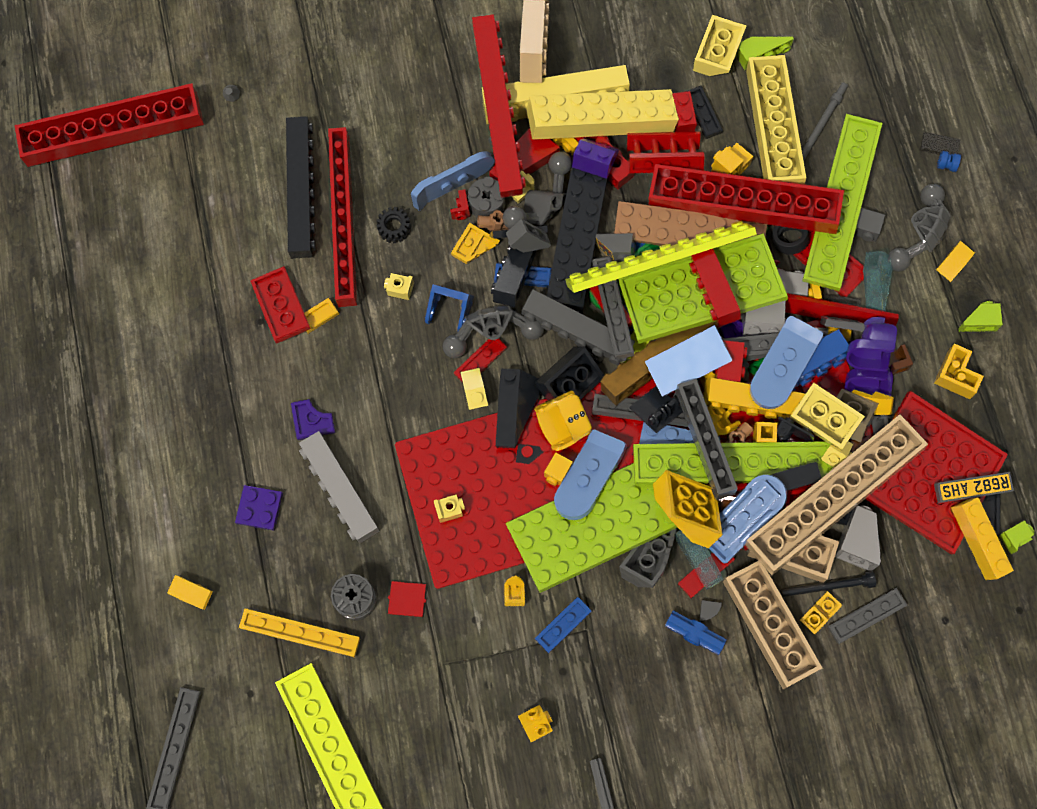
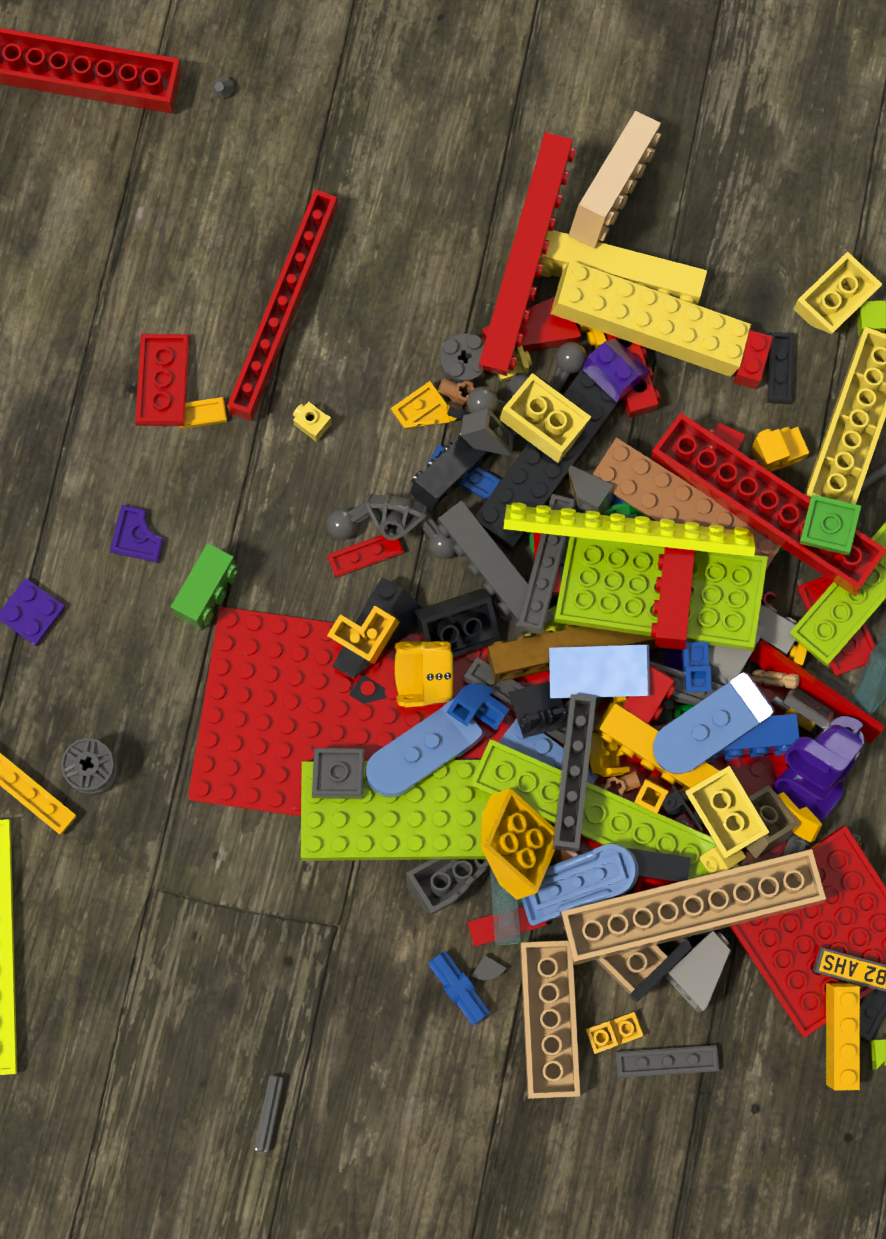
camera: 20 degrees right, 5 degrees up
black brick [286,116,316,259] -> none
light grey brick [299,431,380,544] -> none
black tyre [376,207,411,244] -> none
red piece [388,581,426,617] -> none
medium blue piece [411,151,494,211] -> none
blue hose [425,284,474,332] -> none
light yellow brick [434,495,465,523] -> none
red bracket [450,189,470,220] -> none
light yellow slope [461,368,488,410] -> none
yellow plate [504,575,525,606] -> none
yellow brick [518,705,553,742] -> none
blue plate [535,597,592,654] -> none
yellow brick [544,453,573,486] -> none
red fence [627,132,704,173] -> none
black tyre [772,226,809,255] -> none
black piece [779,571,876,597] -> none
reddish brown panel [889,344,913,375] -> none
none -> bright green brick [171,543,238,630]
none -> dark grey tile [312,748,365,799]
none -> yellow brick [327,606,400,664]
none -> blue brick [446,684,510,730]
none -> light yellow slope [500,373,591,463]
none -> black tile [629,941,692,1003]
none -> blue slope [682,642,712,692]
none -> tan axle [752,670,799,689]
none -> bright green plate [800,494,861,555]

